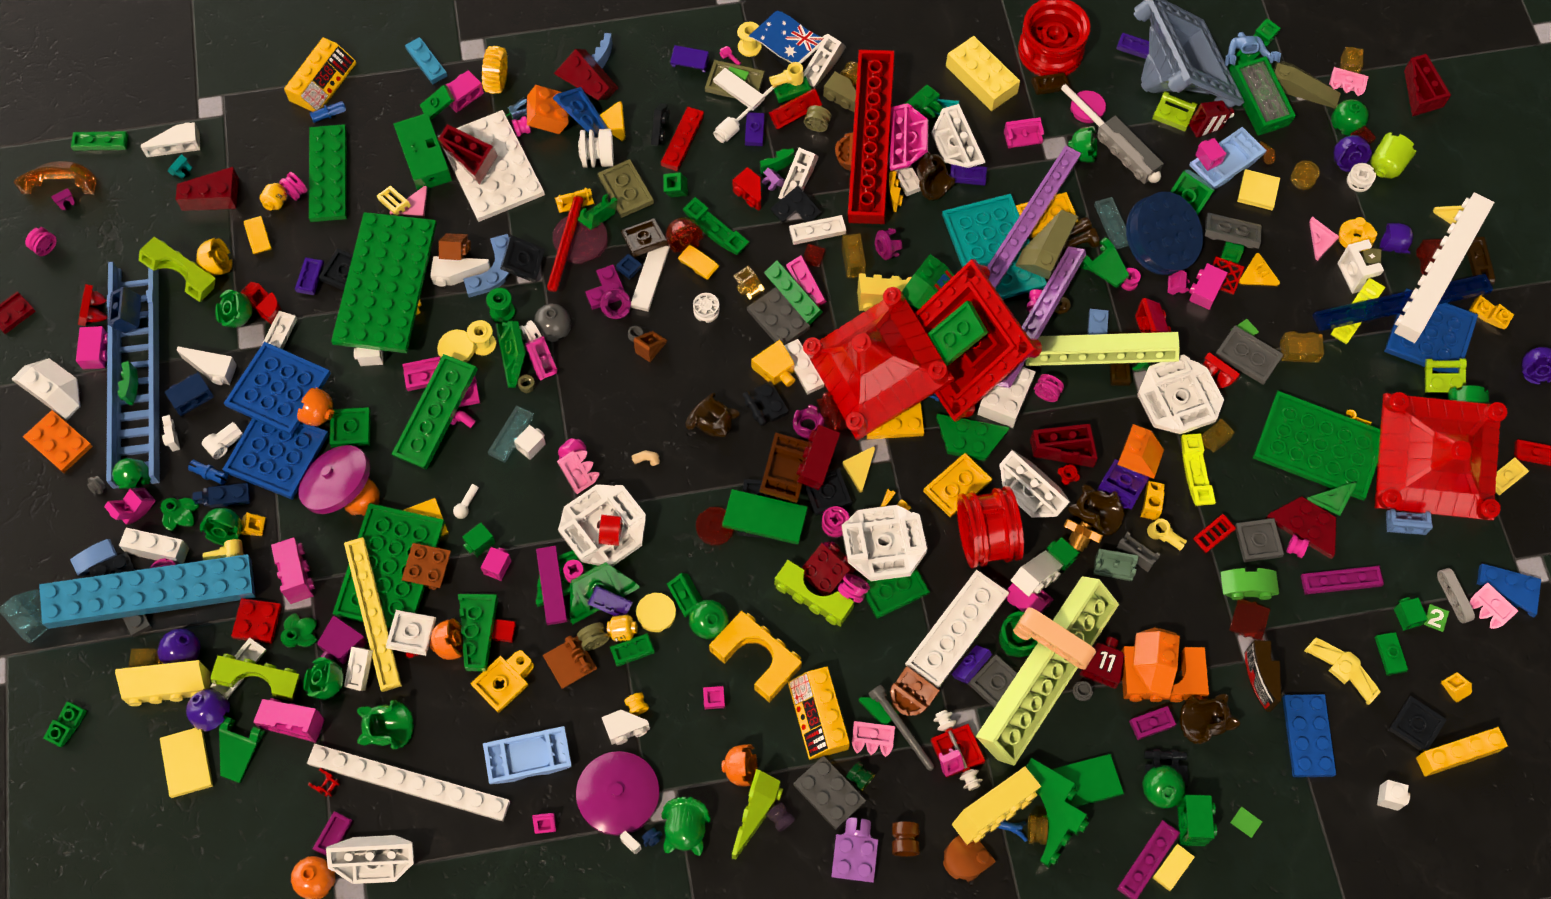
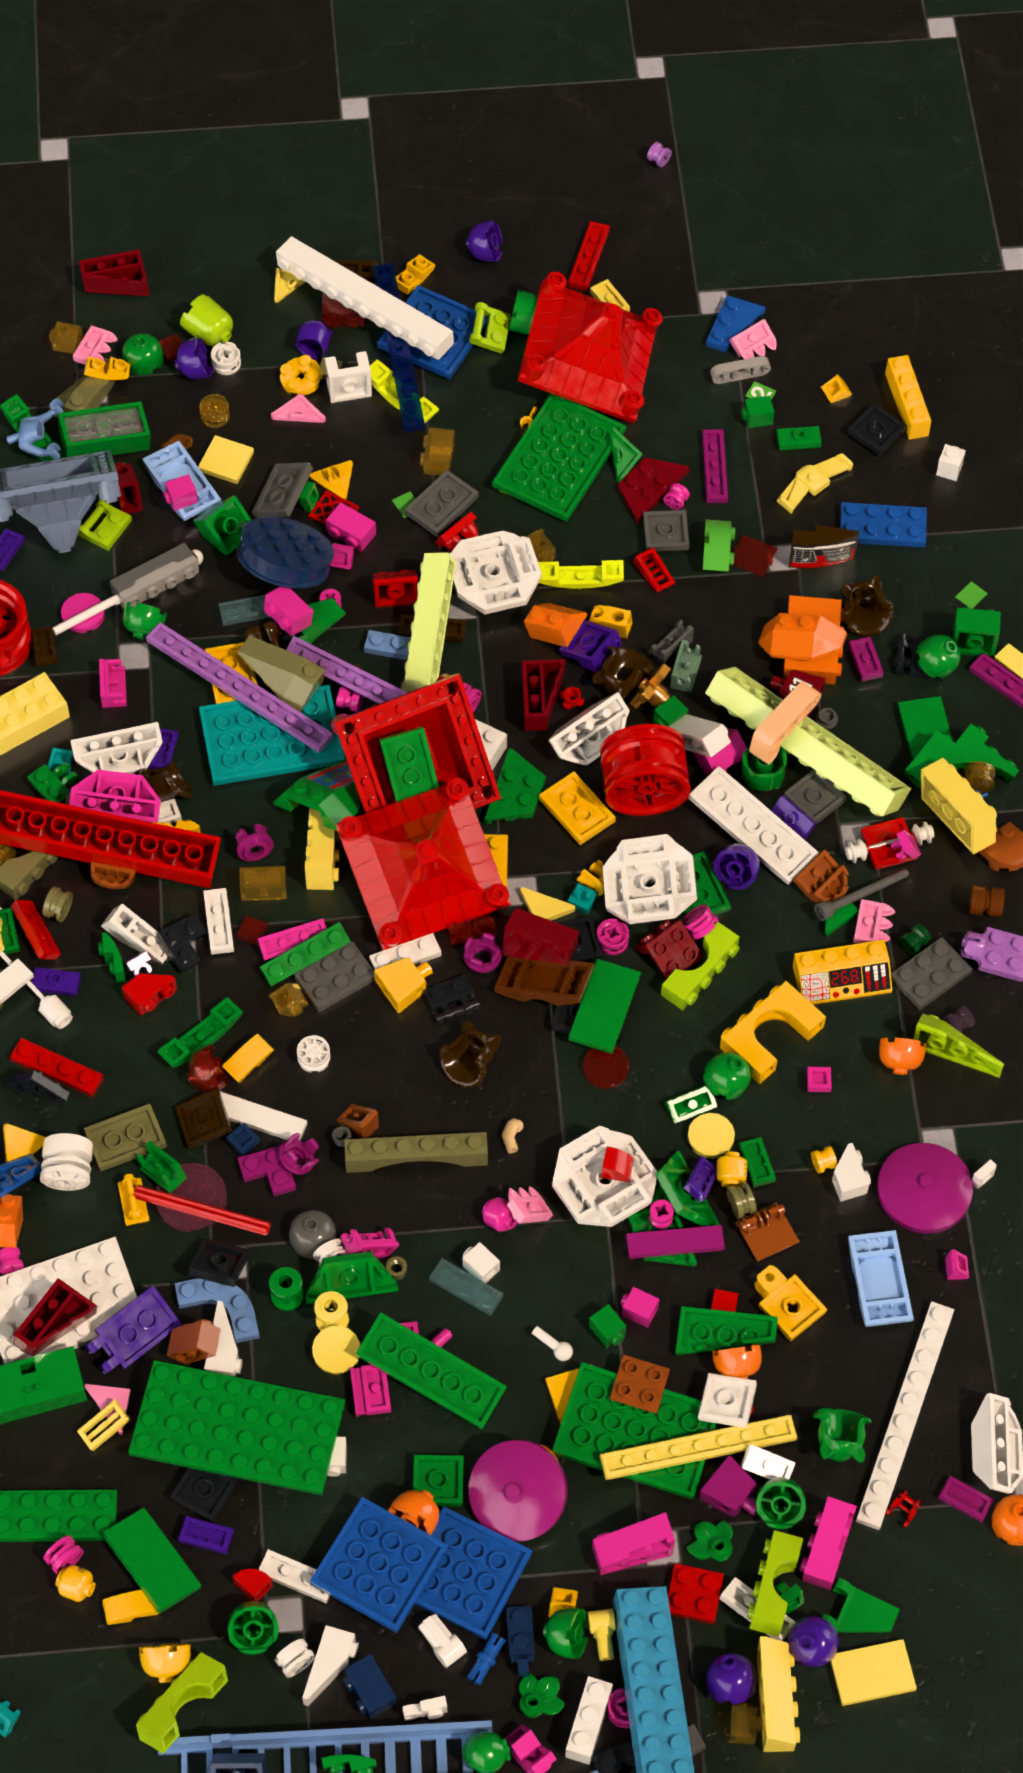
camera: 85 degrees left, 5 degrees down
dark red wedge [176,167,239,211] -> none
red brick [240,282,269,309] -> none
dark blue plate [642,828,662,847] -> none
green hair [661,796,711,856] -> none
green brick [663,172,688,197] -> none
light yellow pin [1147,519,1187,551] -> none
medium blue hinge [1386,509,1433,535] -> none
none -> yellow slope [84,356,130,380]
none -> dark purple tile [84,1286,182,1374]
none -> green tile [102,1508,202,1614]
none -> dark pink brick [263,586,313,636]
none -> white wheel [275,1639,316,1678]
none -> olive arch [344,1132,488,1173]
none -> teal tile [567,883,598,914]
none -> dark purple cylinder [713,844,760,890]
none -> green tile [775,1582,804,1615]

